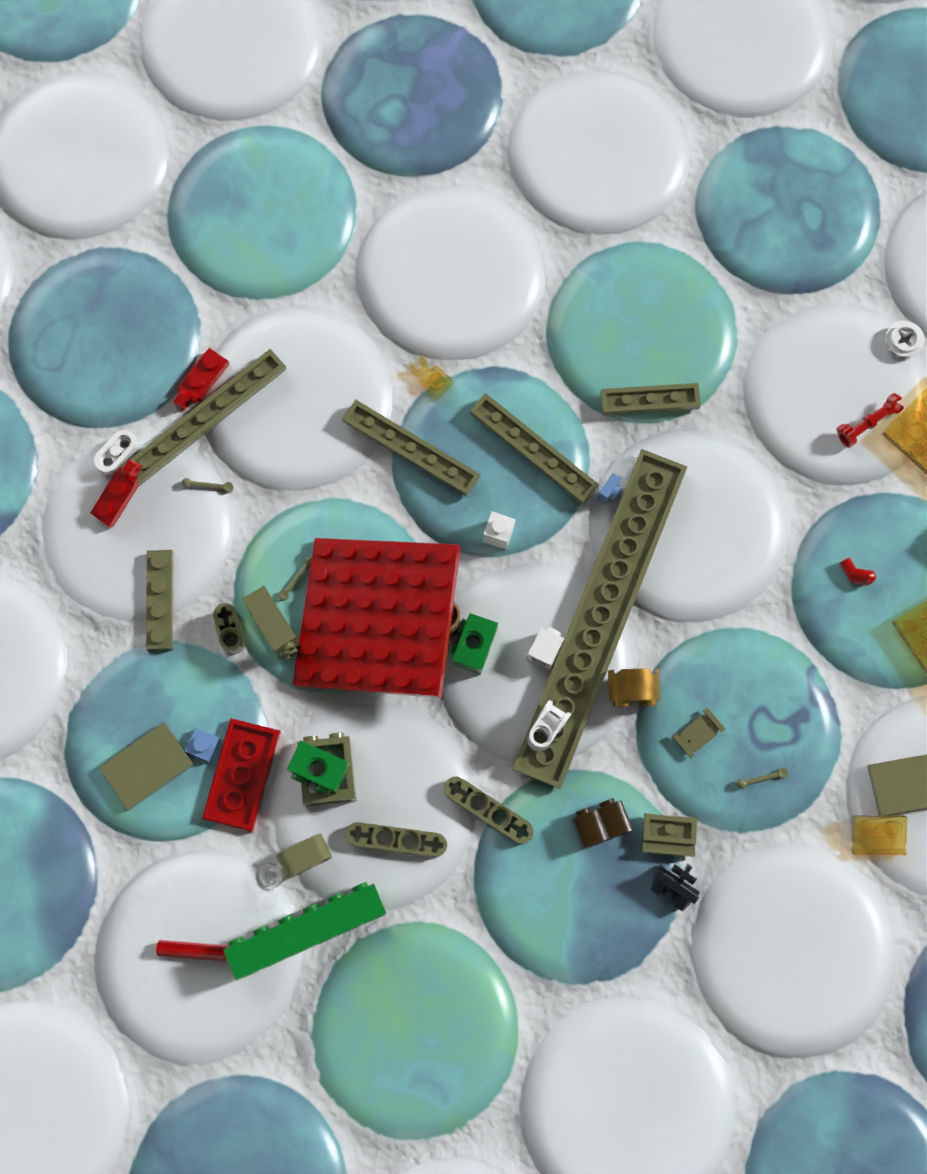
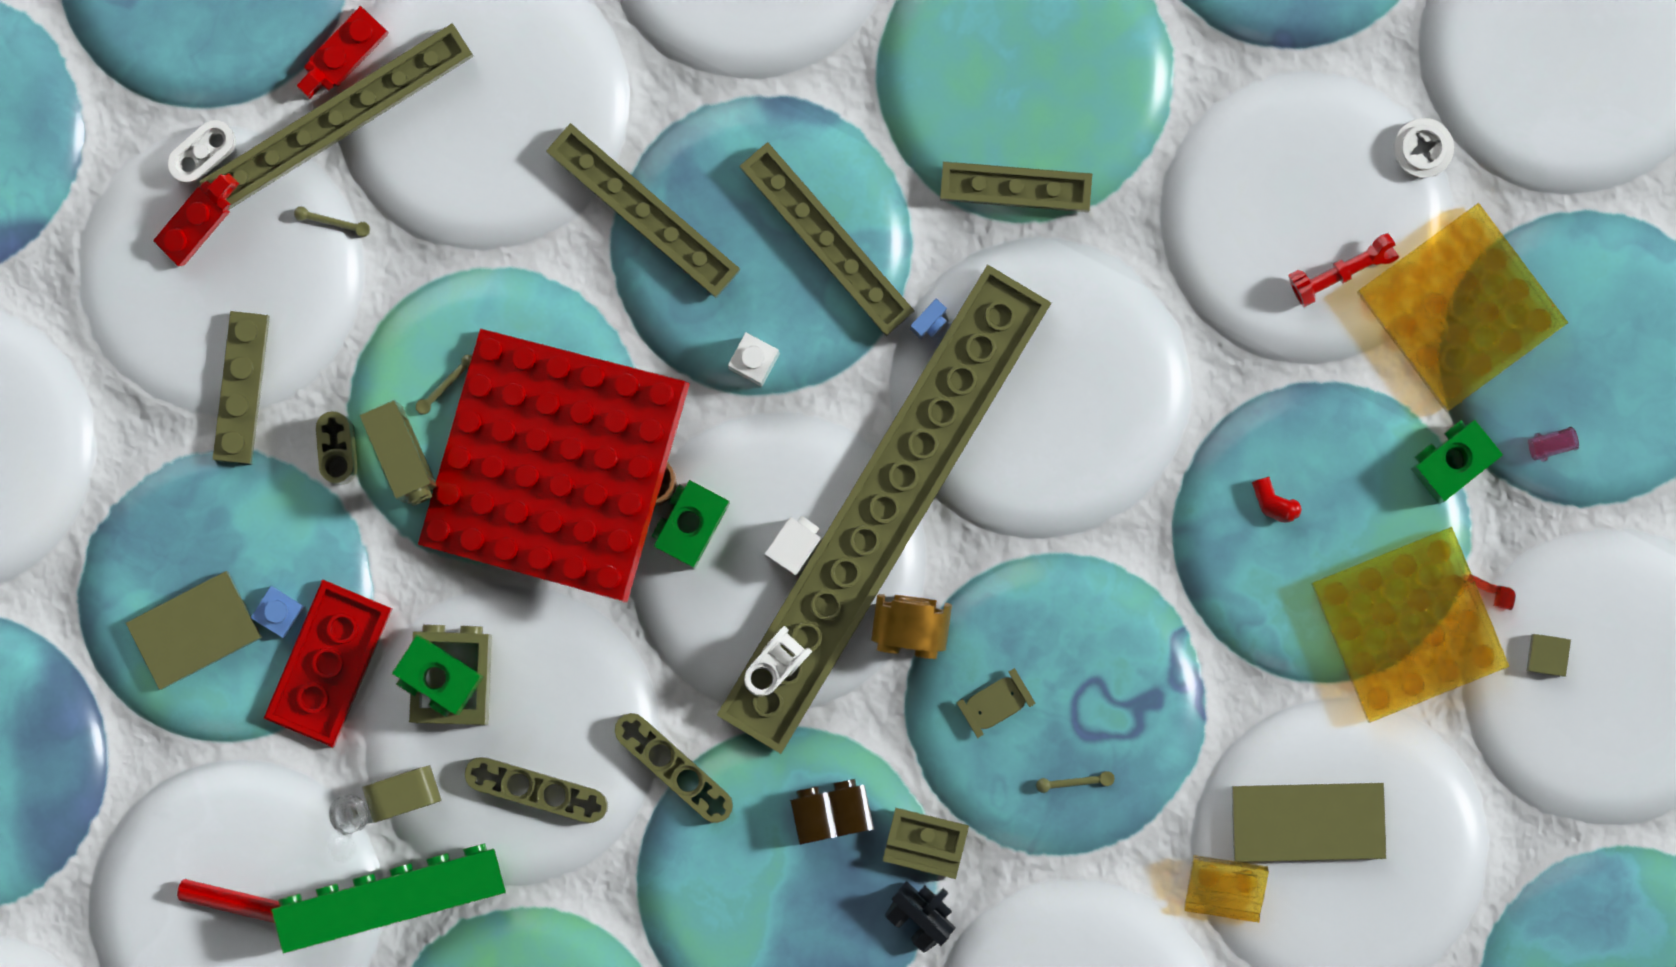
camera: 10 degrees right, 10 degrees up
clear yellow plate [410,357,454,400] -> none

